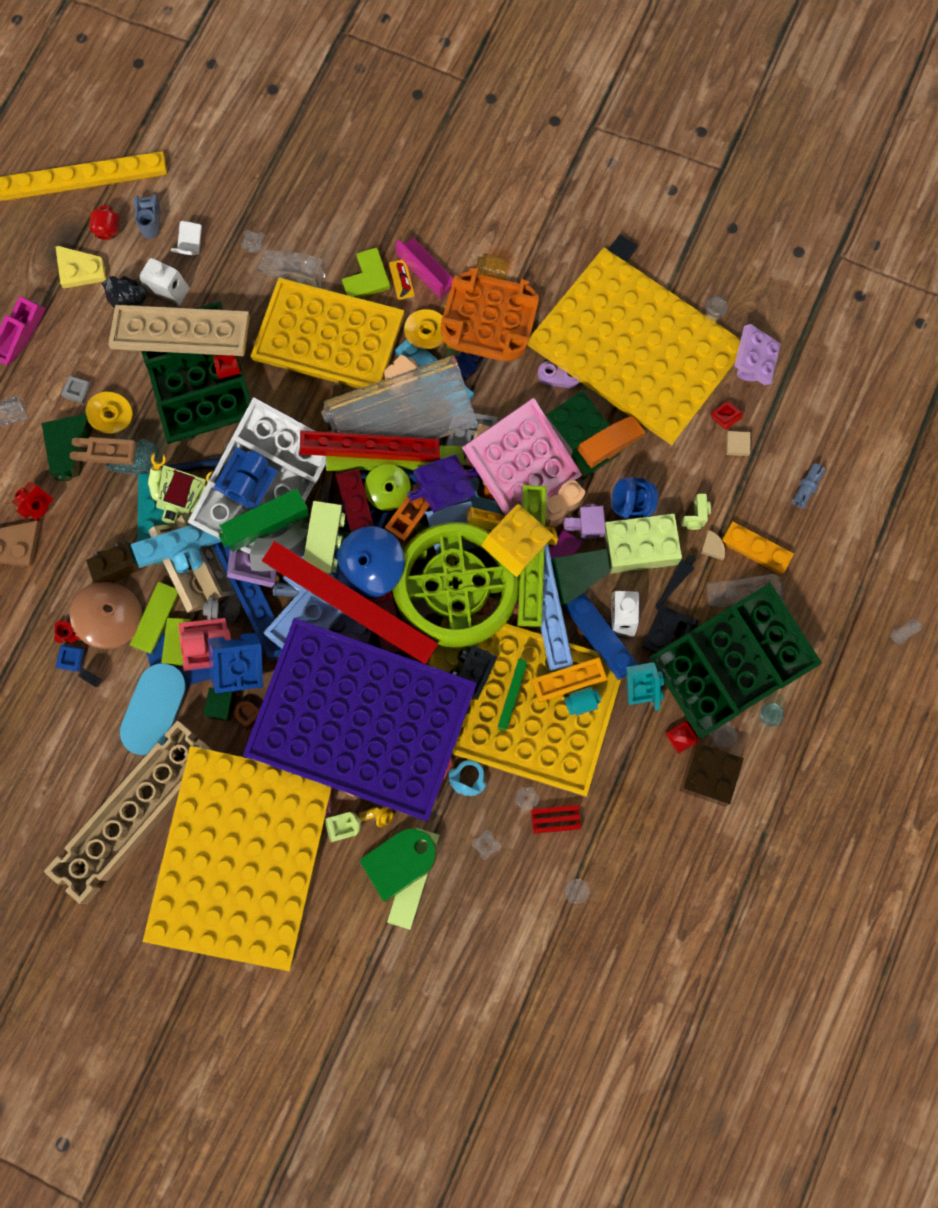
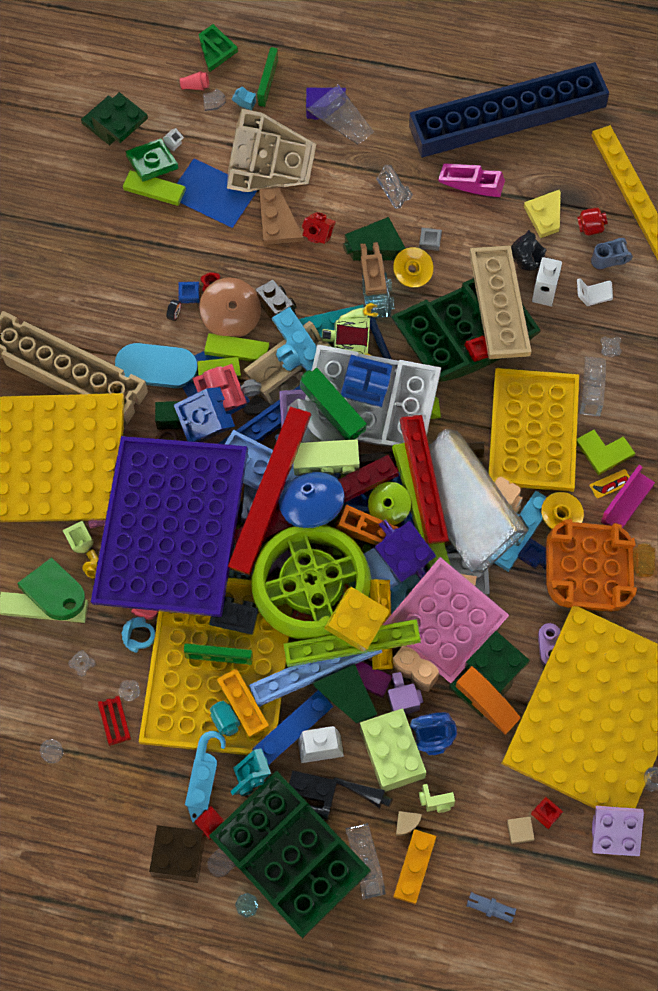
camera: 80 degrees right, 10 degrees down
none -> medium azure plate [185,731,226,822]

